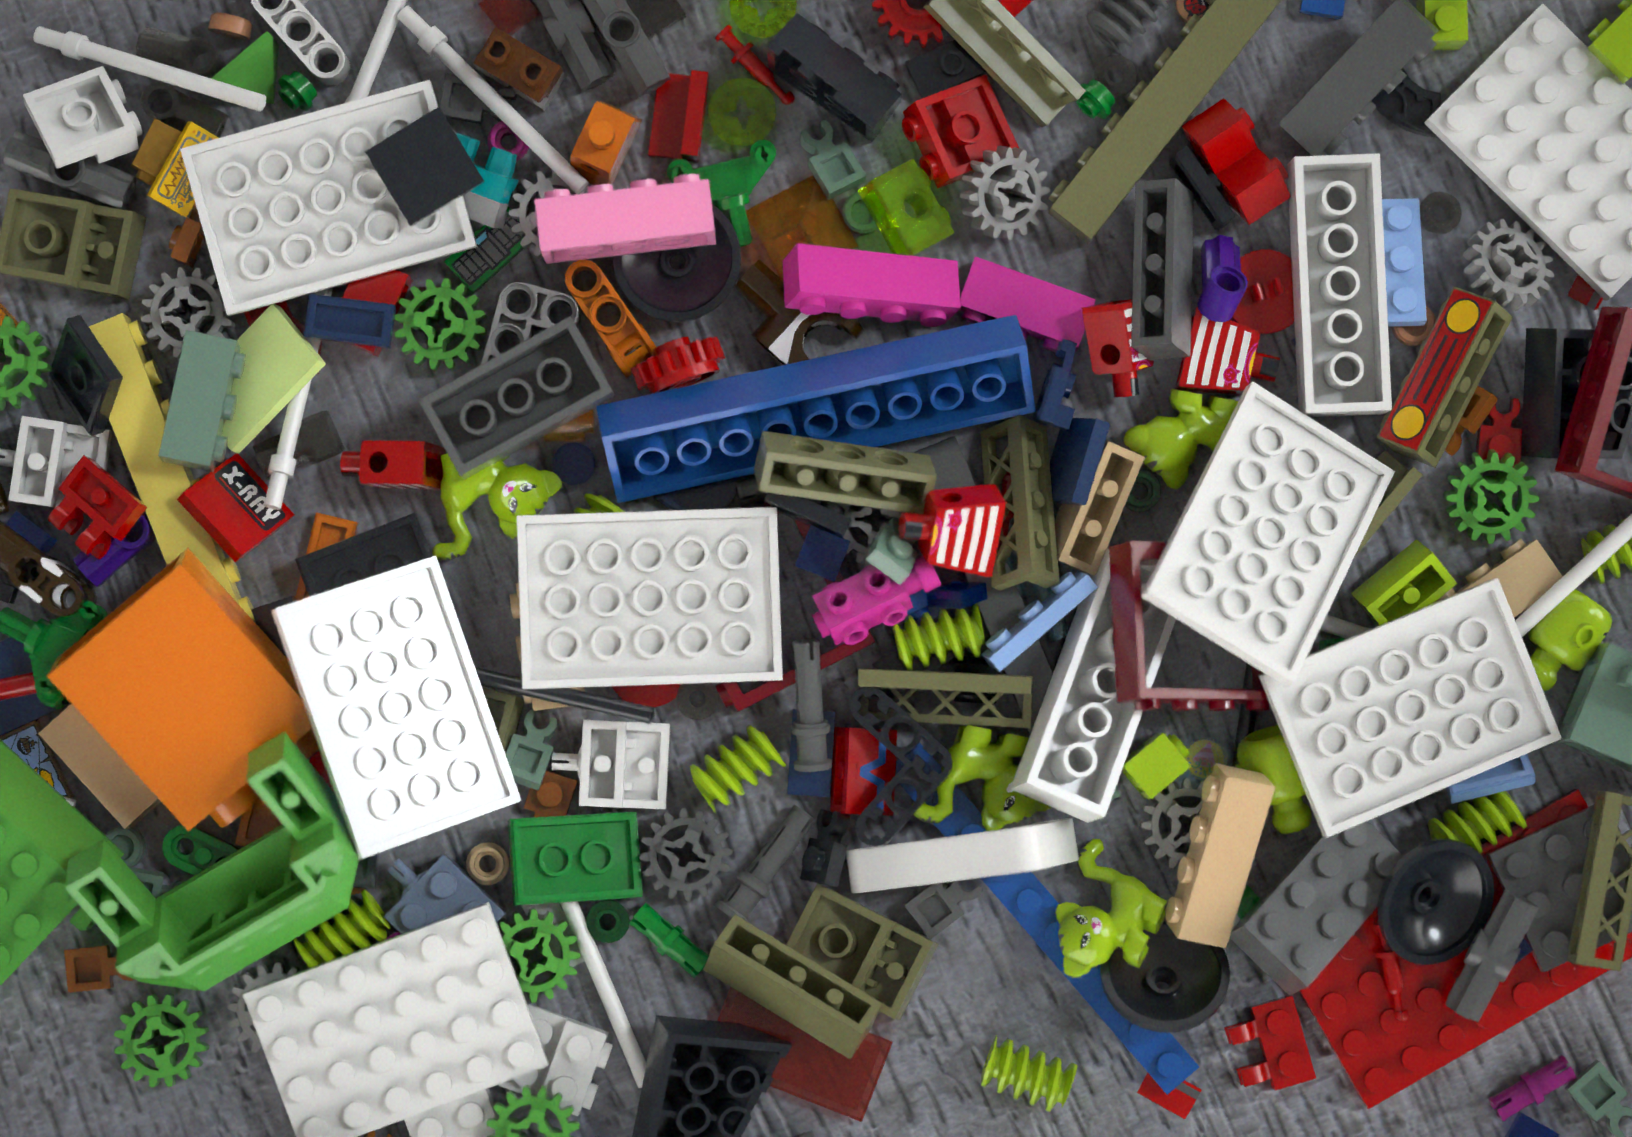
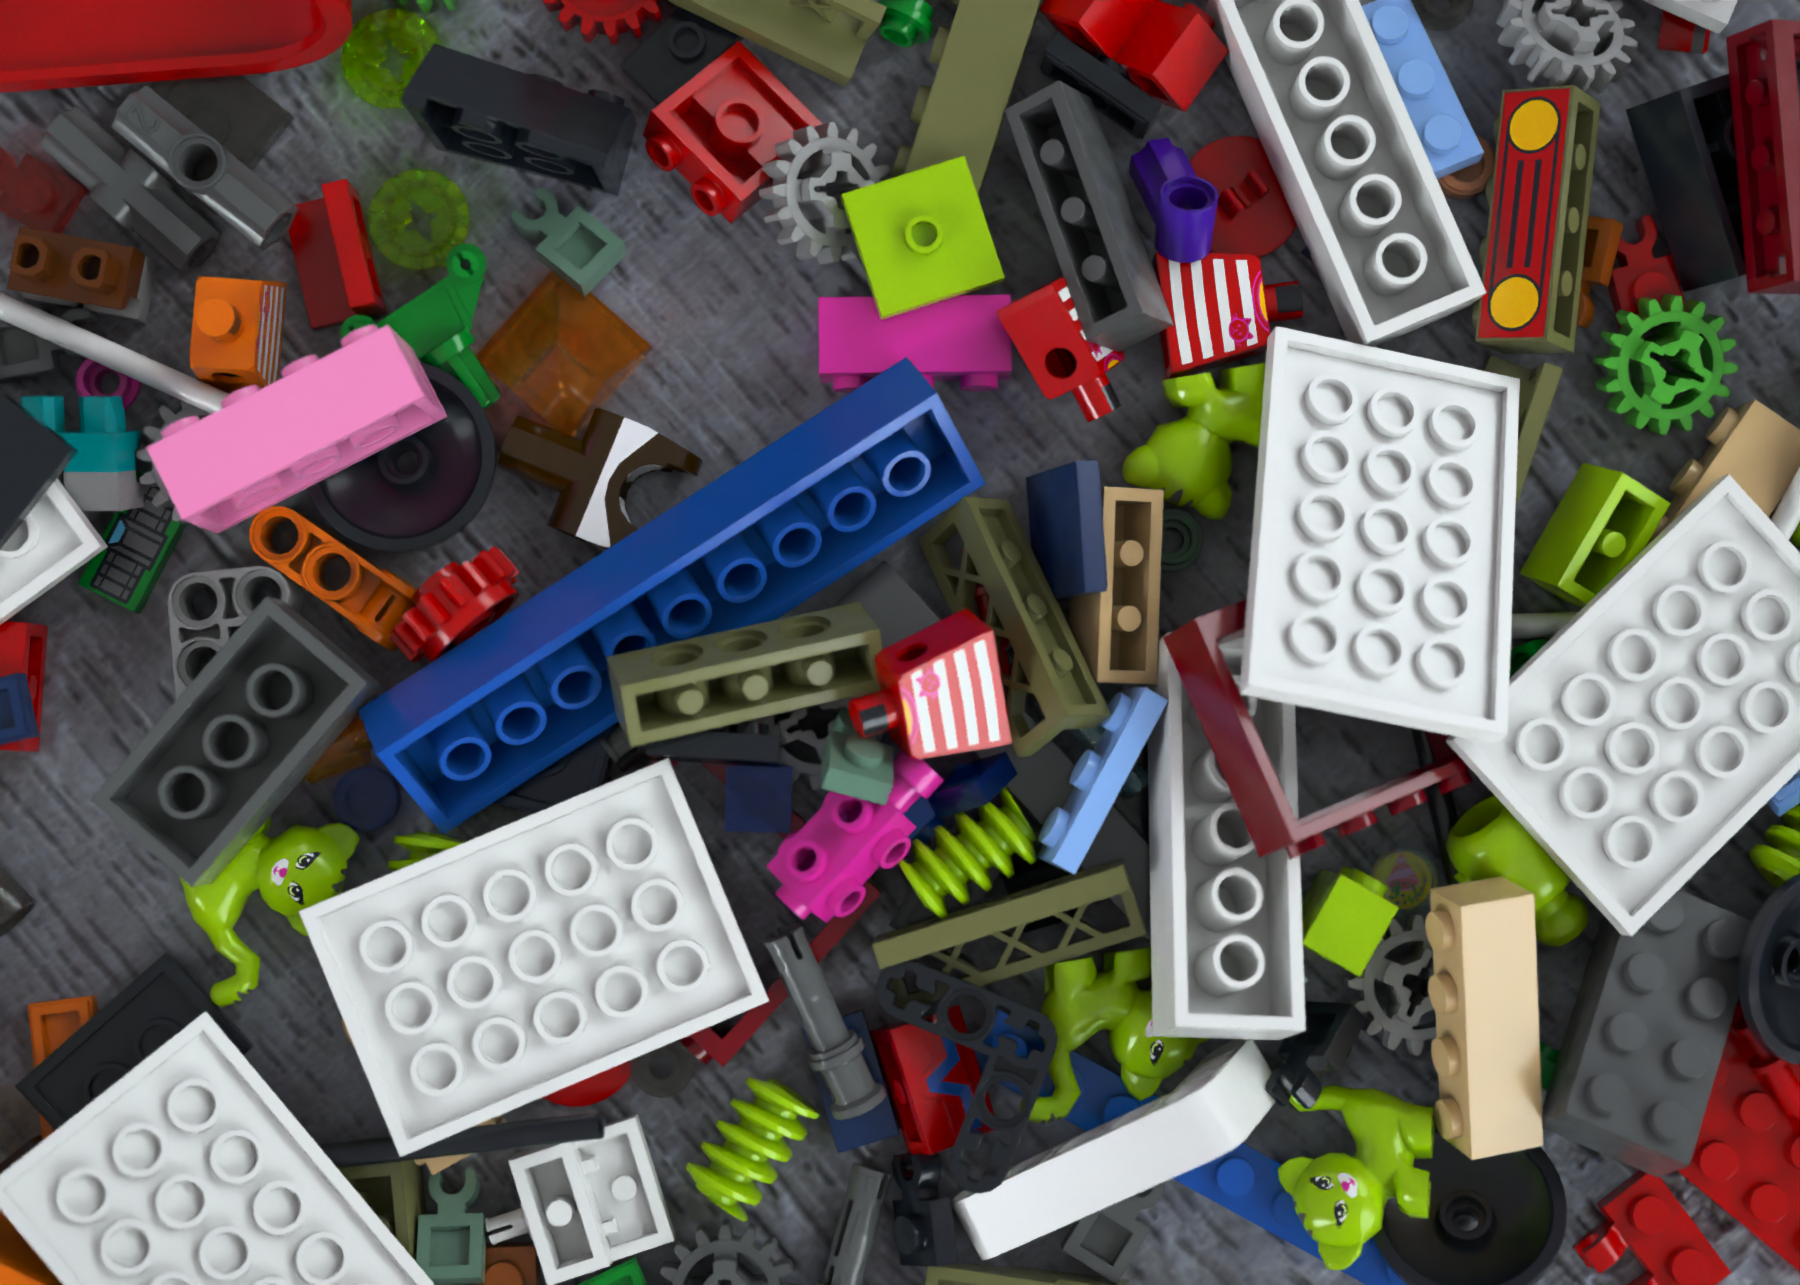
camera: 20 degrees left, 0 degrees up
red torso [340,440,446,490] -> none
bright green gear [394,278,487,371] -> none
red piece [714,24,795,105] -> none
dark pink brick [783,243,961,327] -> none
sand green tile [842,191,885,235] -> none
clear neon green brick [858,158,955,256] -> none
dark blue plate [1032,339,1077,430] -> none
none -> lime plate [841,155,1005,320]
none -> black plate [1265,1001,1367,1109]

